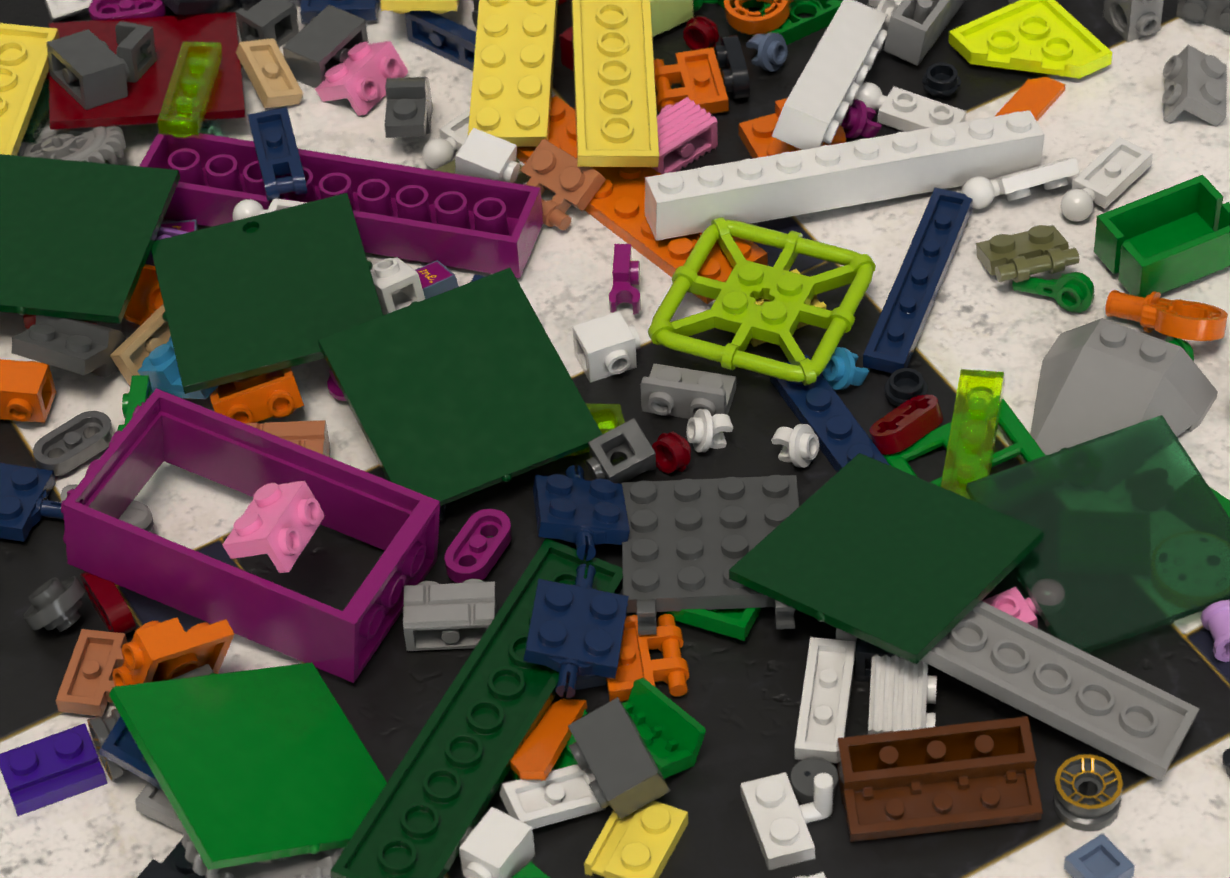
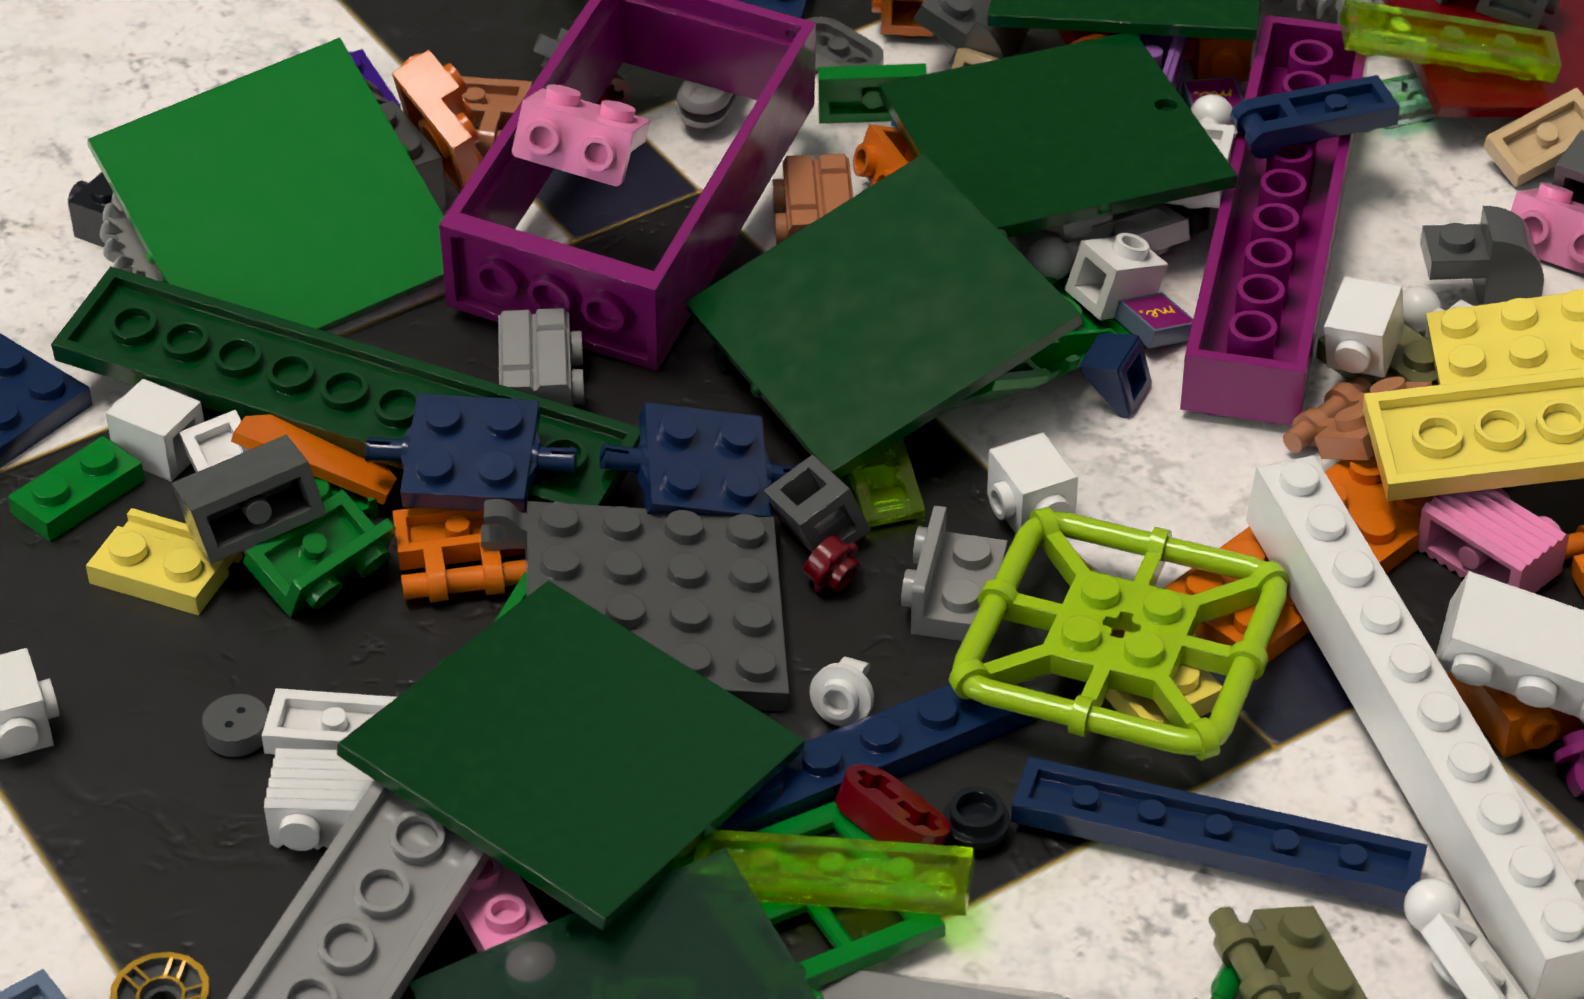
camera: 85 degrees right, 5 degrees down
magenta plate [444,509,512,583] -> none
magenta plate [609,244,641,314] -> none
white plate [686,409,733,452] -> none
white plate [740,772,833,870] -> none
dark azure plate [822,347,870,390] -> none
reddish brown brick [837,716,1043,842] -> none

